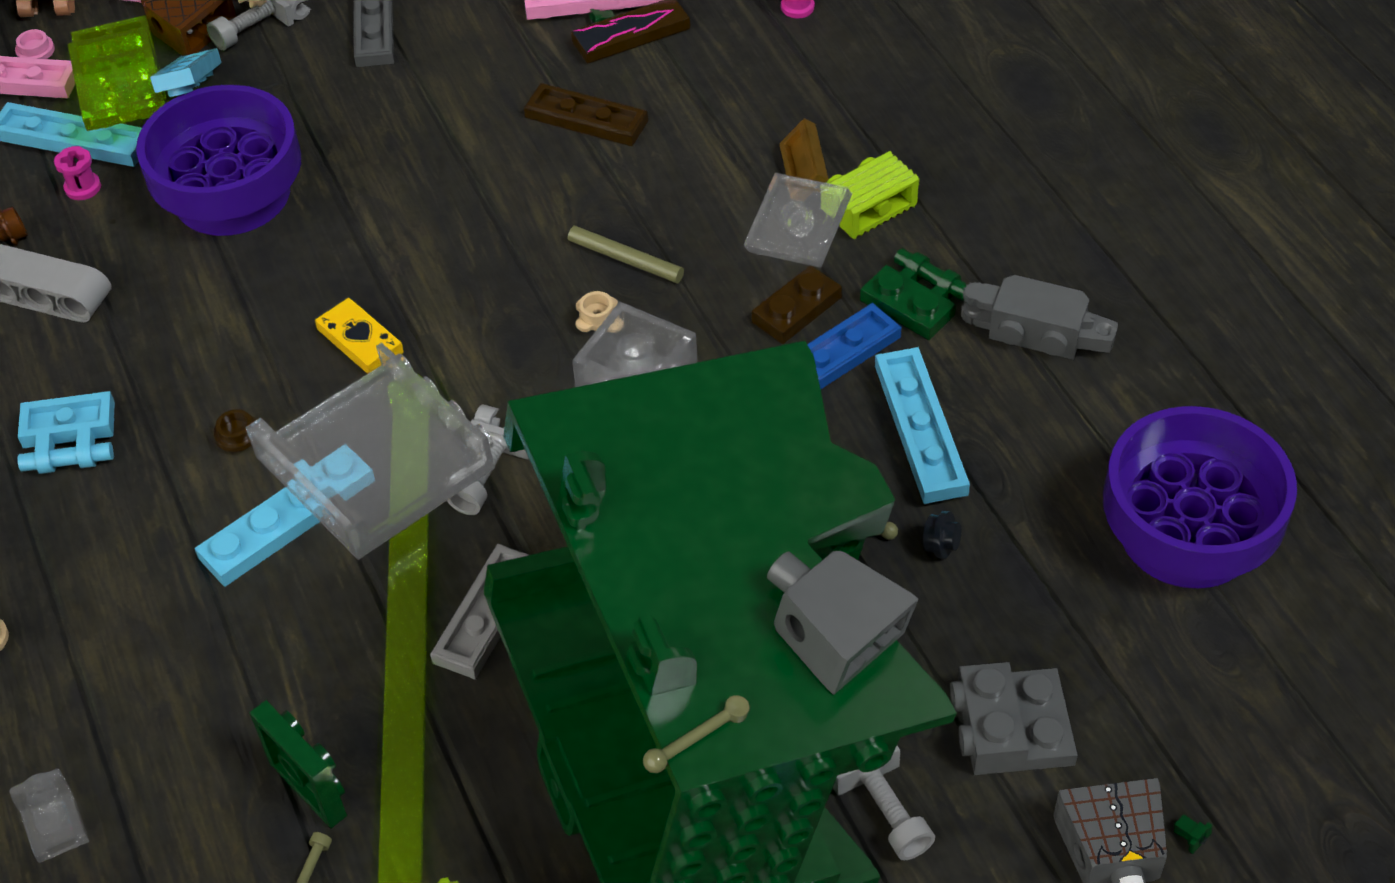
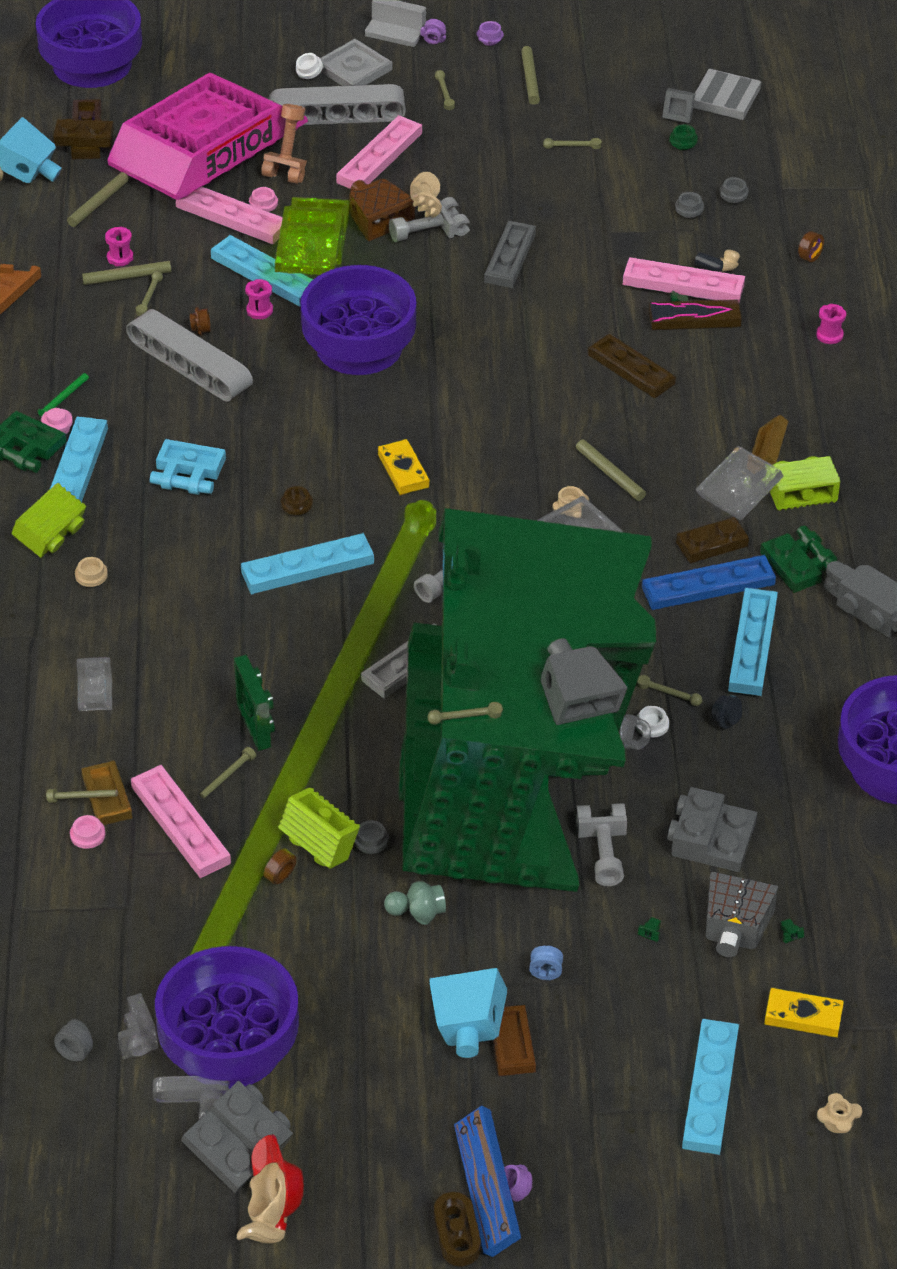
camera: 20 degrees right, 5 degrees down
medium azure plate [150,48,222,97] -> none
clear panel [245,342,495,560] -> none

